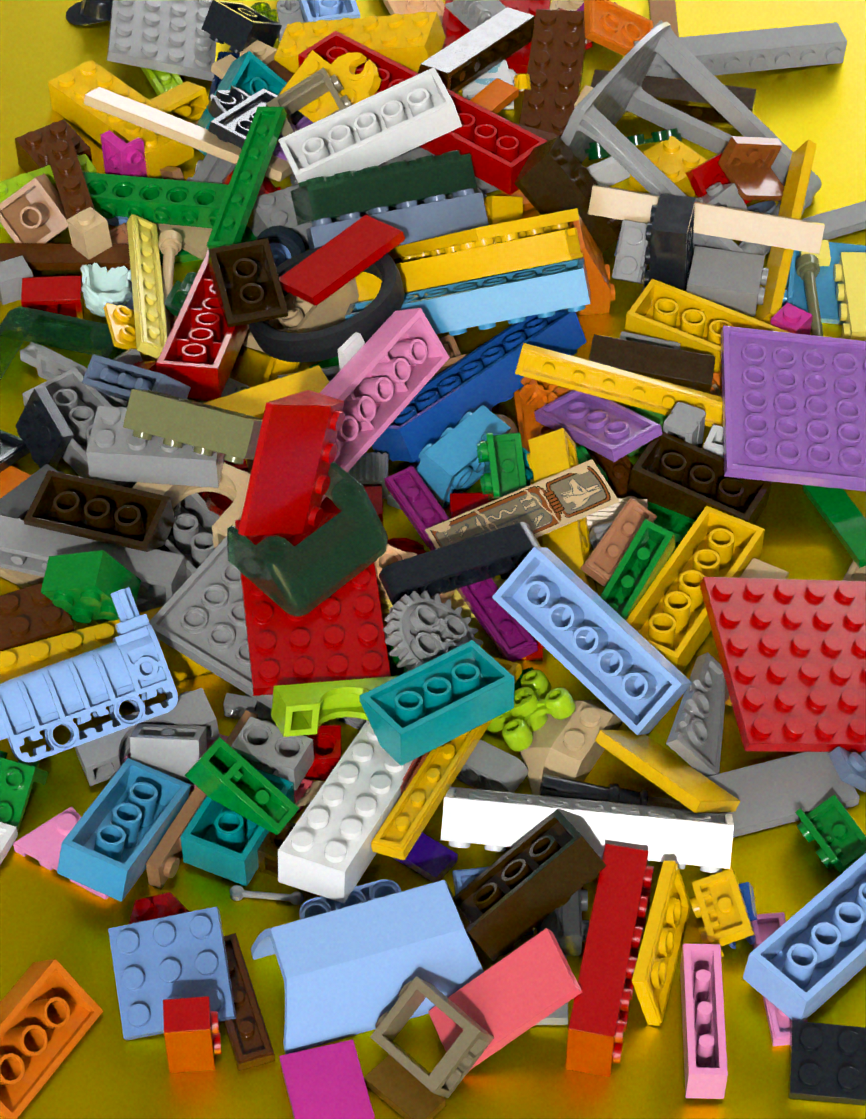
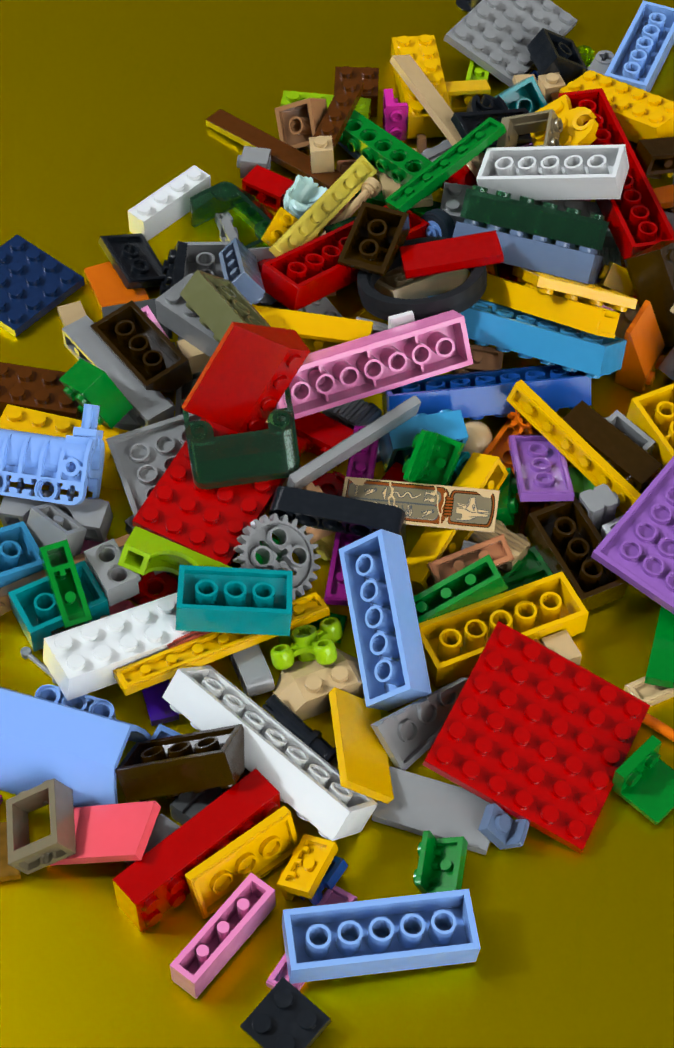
camera: 35 degrees right, 5 degrees up
none -> light grey tile [287,395,421,489]

